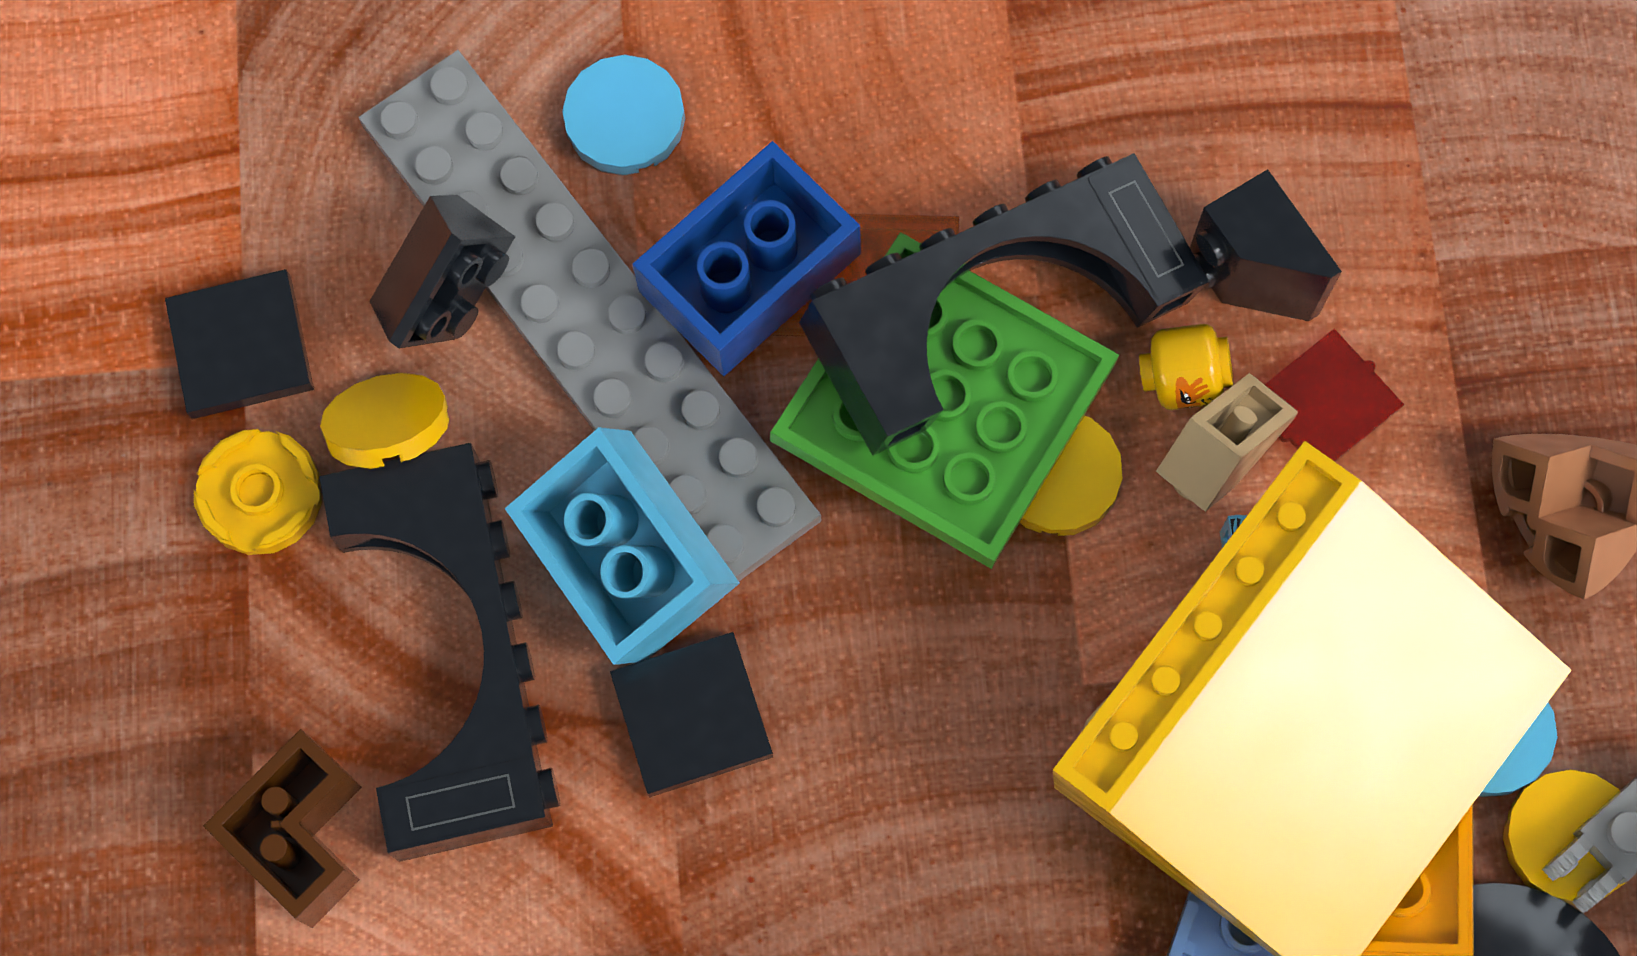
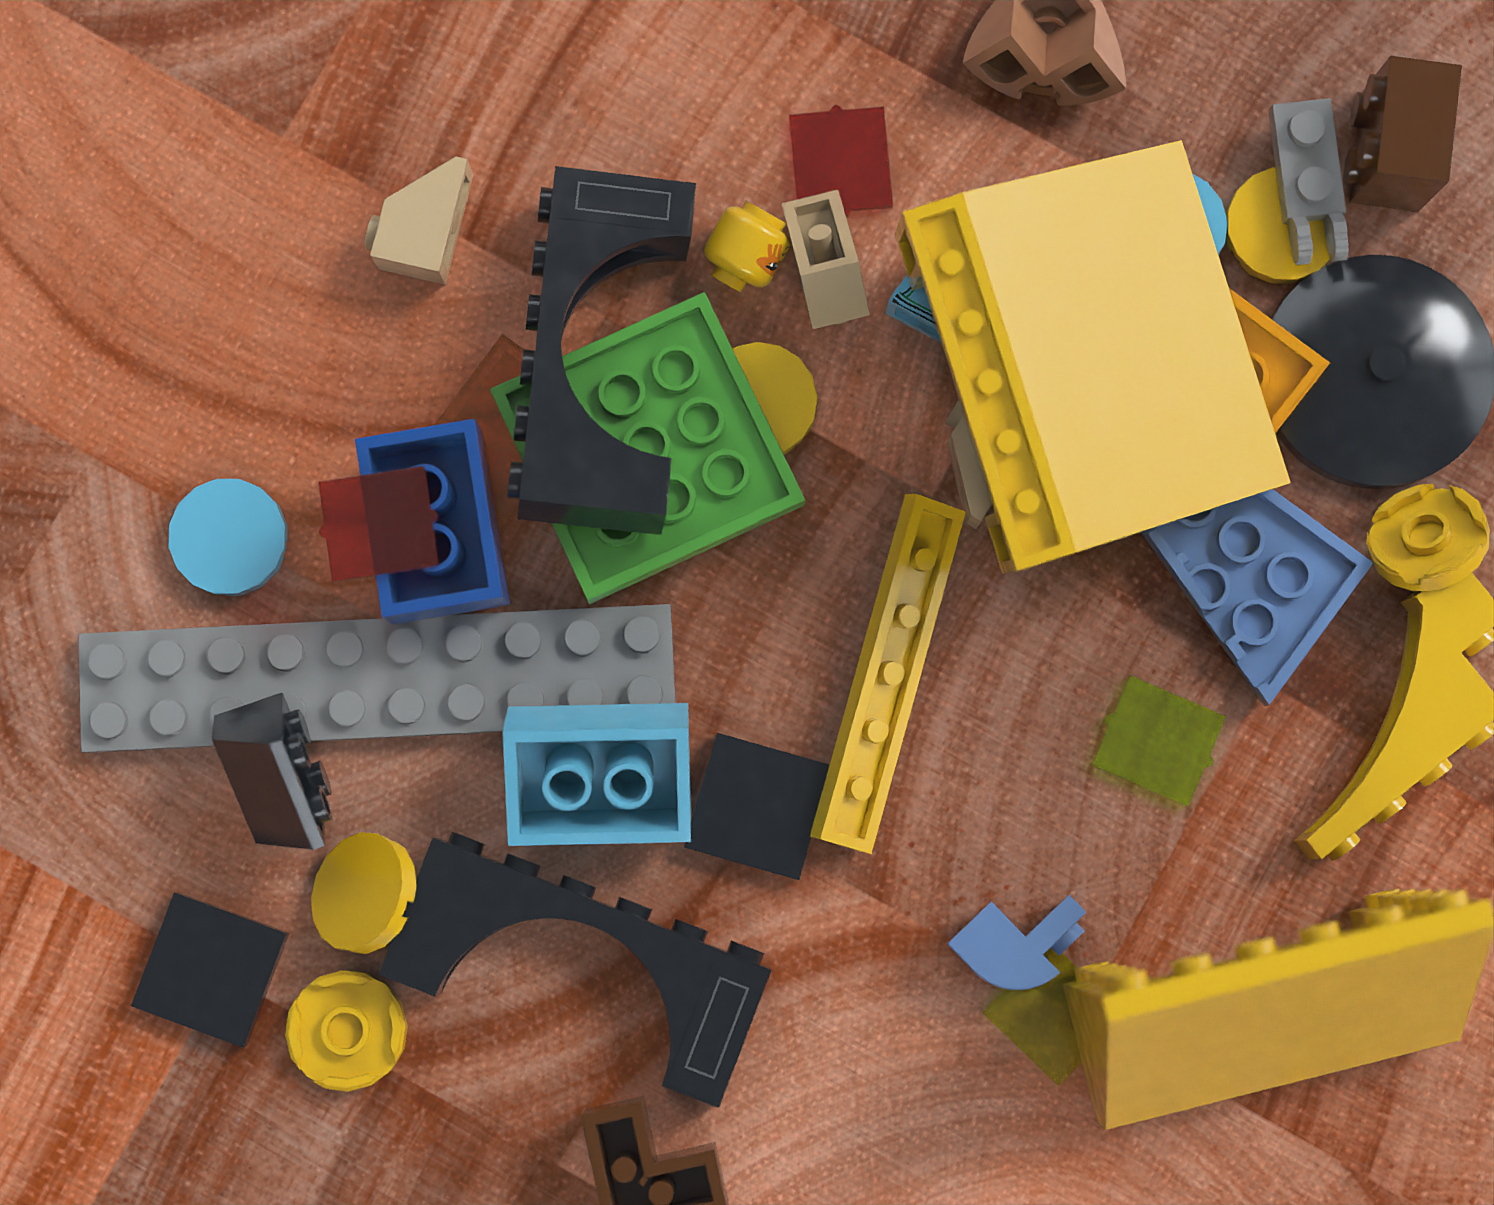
camera: 60 degrees left, 10 degrees up
black slope [1190,169,1342,321] -> none
none -> clear red piece [318,466,439,582]
none -> tan slope [365,157,473,285]
none -> yellow plate [810,494,966,854]

